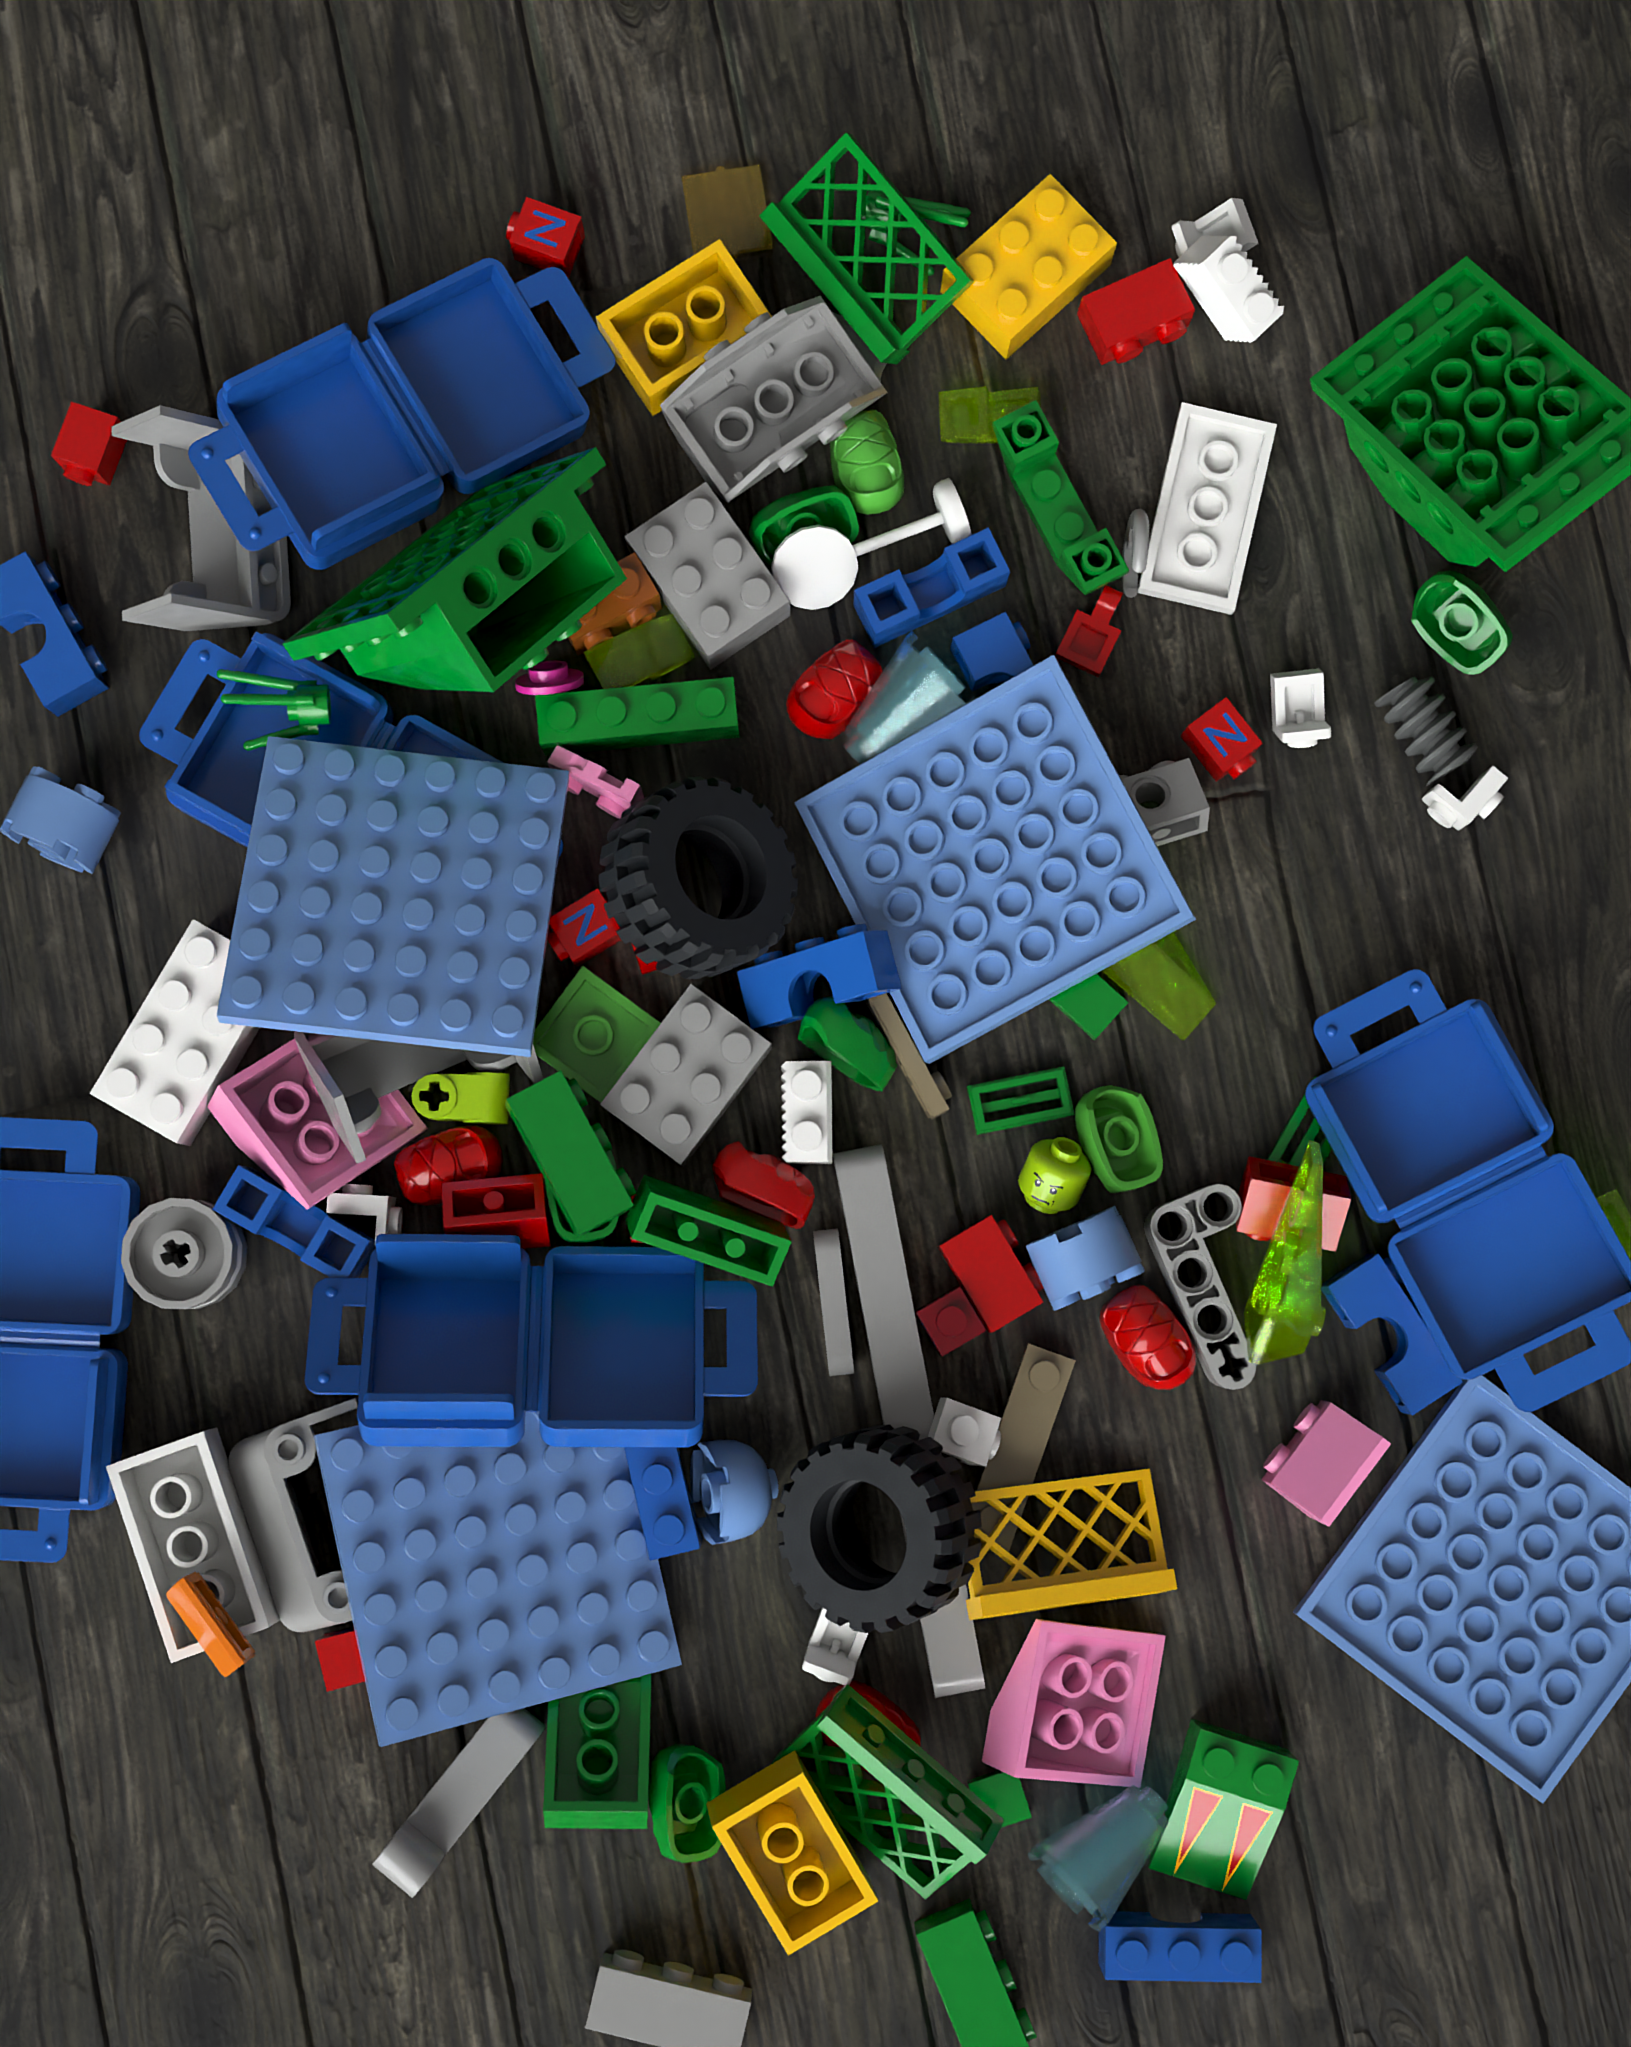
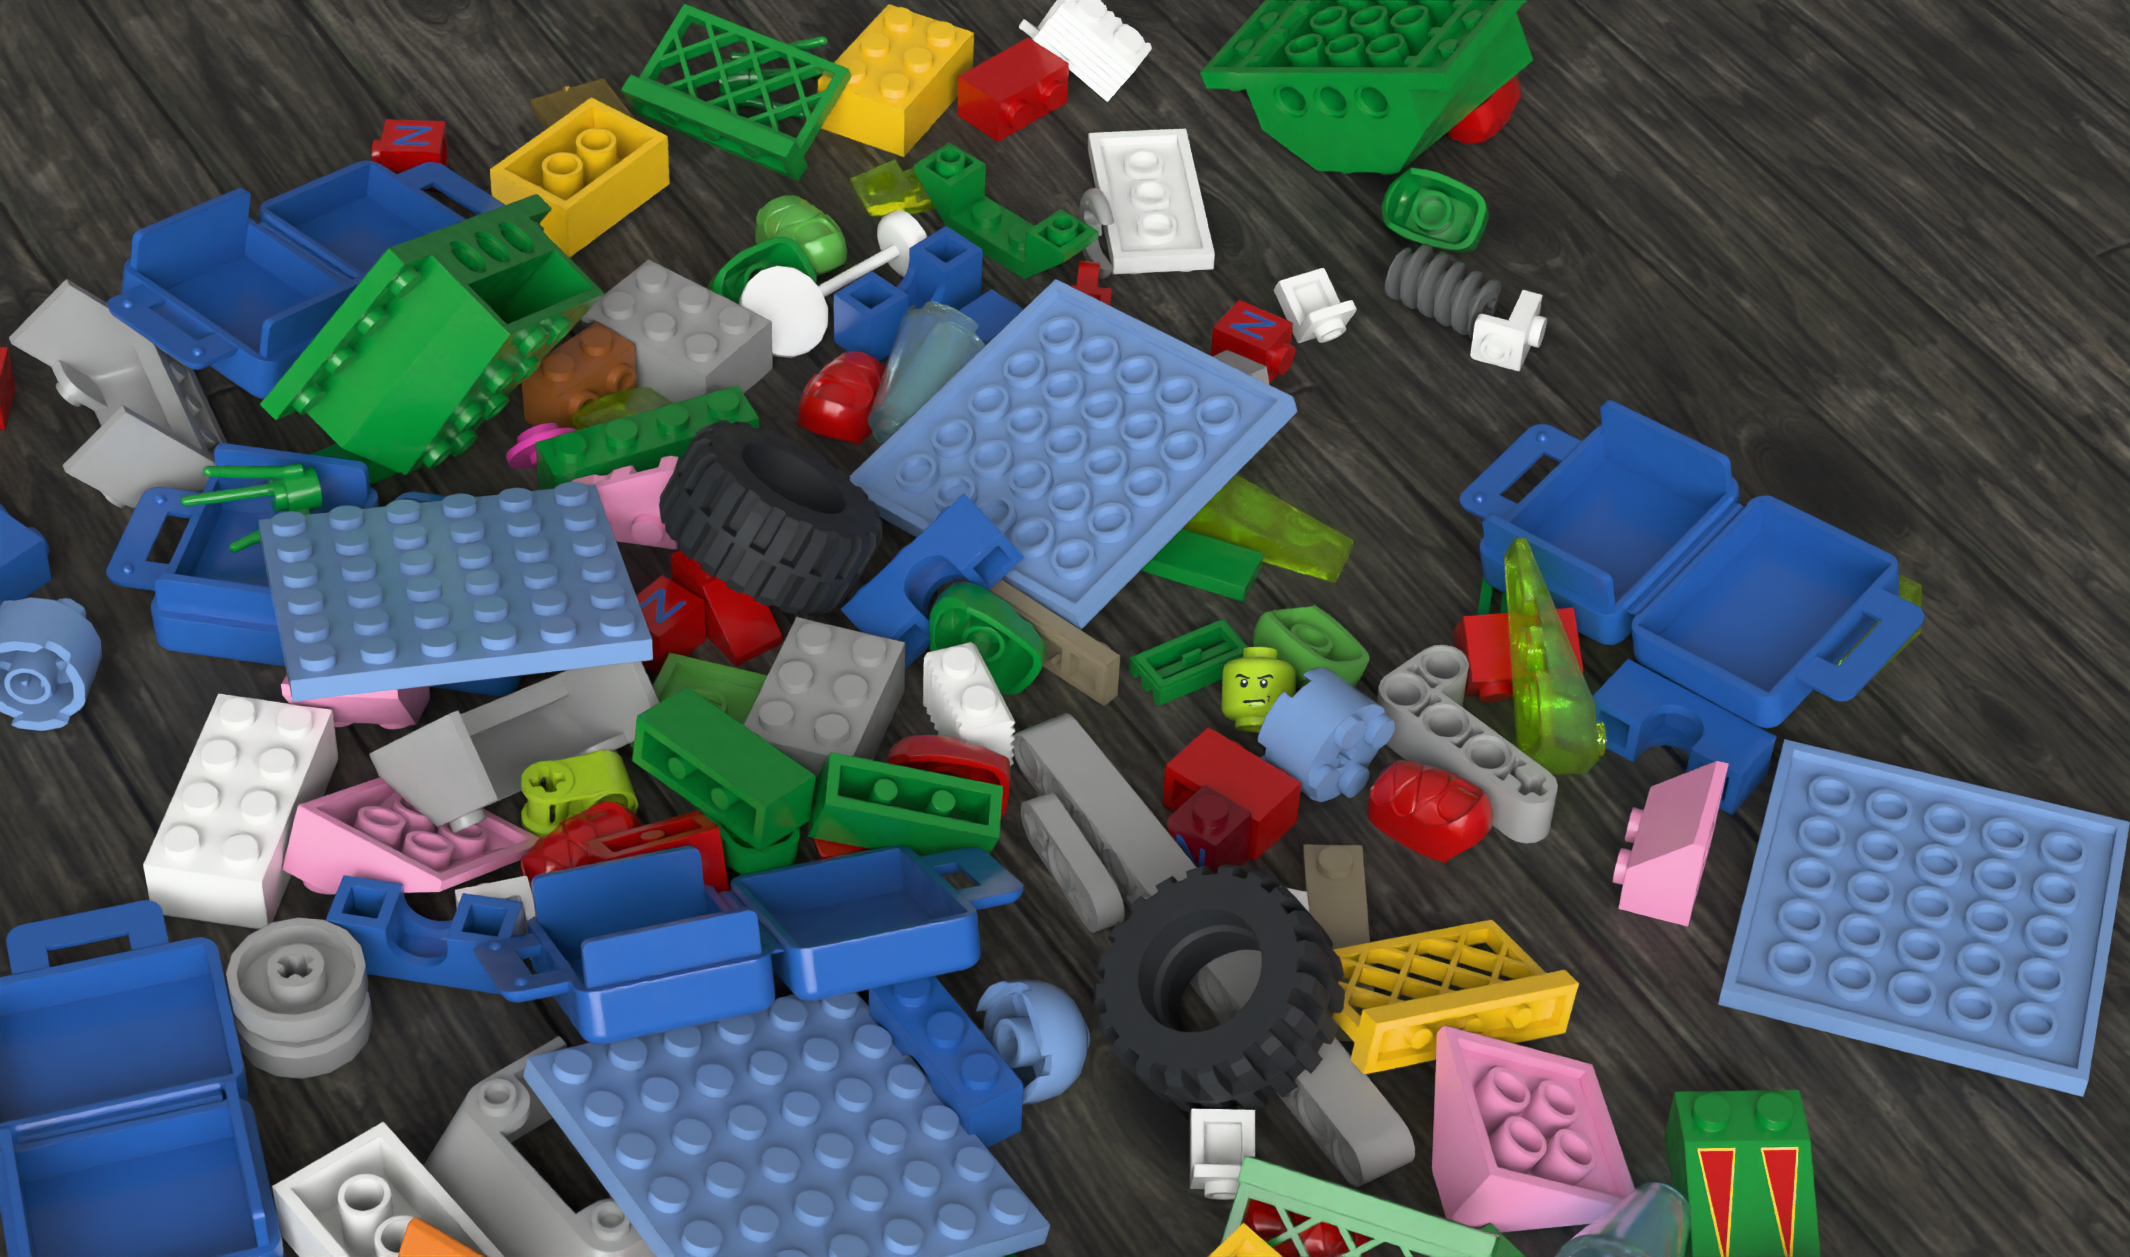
camera: 20 degrees left, 40 degrees down
light grey slope [660,296,888,502] -> none

